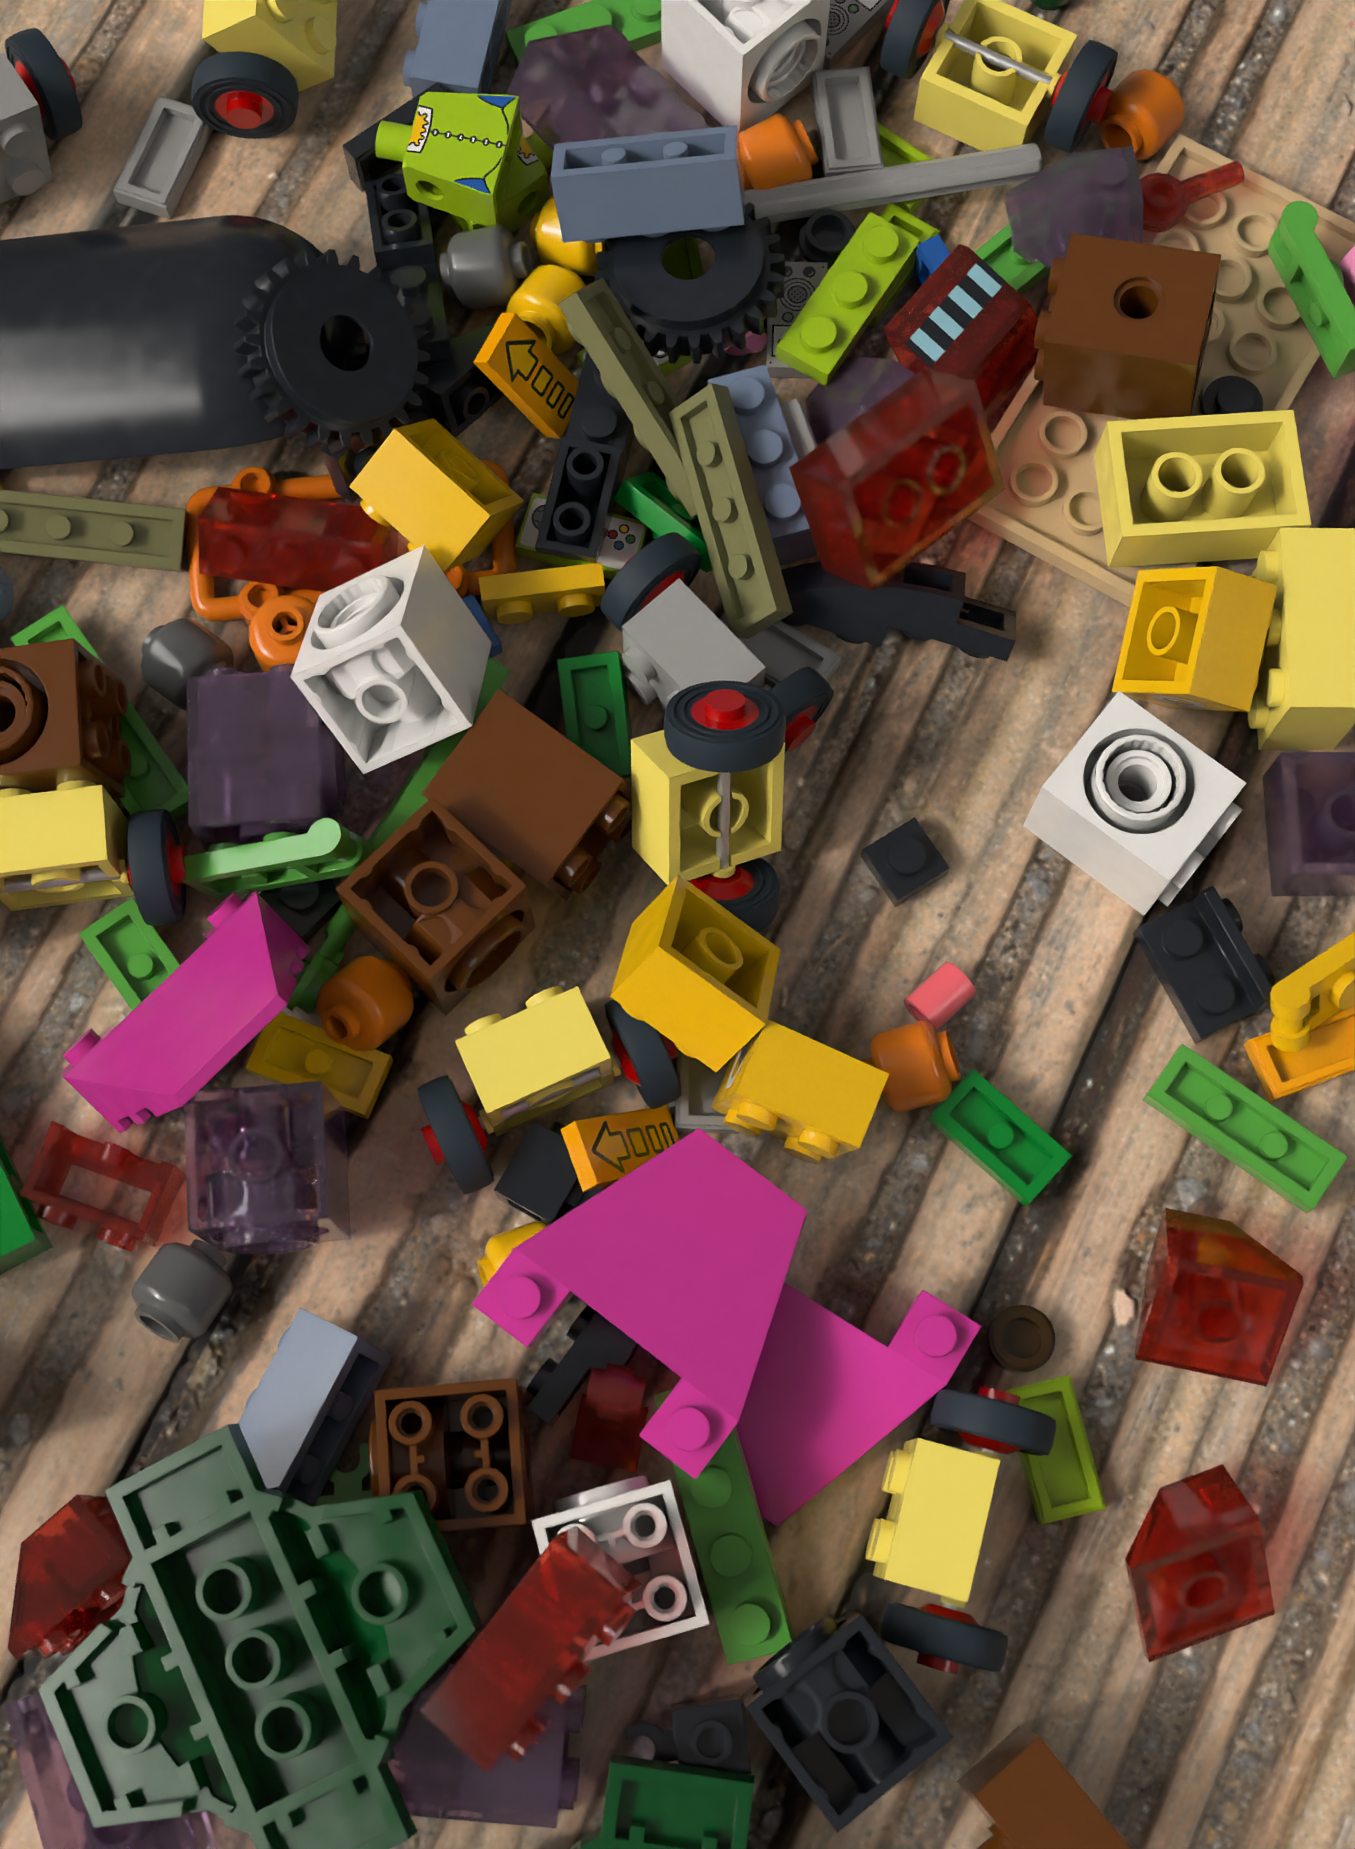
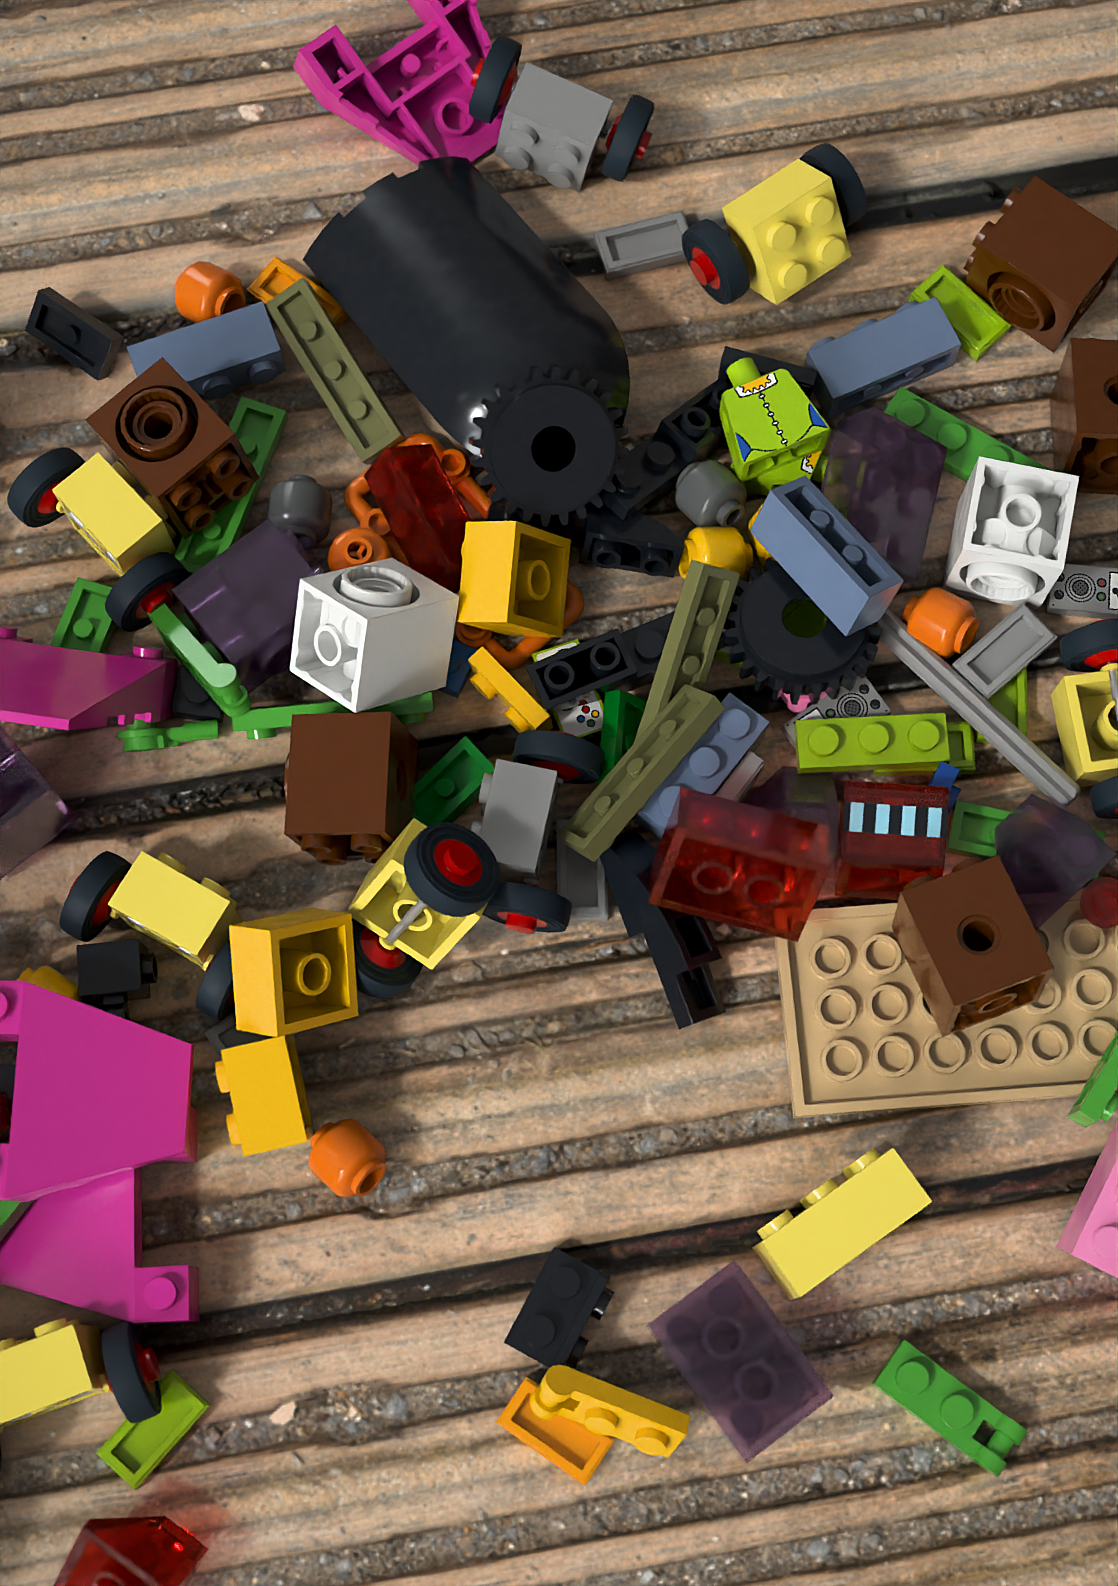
camera: 55 degrees right, 0 degrees up
yellow plate [245,1012,394,1119] -> none
orange head [317,956,414,1051] -> none
reddish brown brick [336,797,536,1016] -> none
light orange tile [473,313,579,439] -> none
light orange tile [560,1105,680,1192] -> none
black plate [799,209,856,269] -> none
black plate [861,817,950,907] -> none
coral hinge [904,961,977,1030] -> none
green plate [928,1069,1072,1207] -> none
dark brown tile [986,1305,1055,1374] -> none
white brick [1023,691,1246,916] -> none
light yellow brick [1094,410,1311,568] -> none
yellow brick [1112,566,1277,712] -> none
clear red slope [1135,1208,1304,1387] -> none
bright green plate [1142,1043,1348,1213] -> none
black plate [1201,376,1263,415] -> none

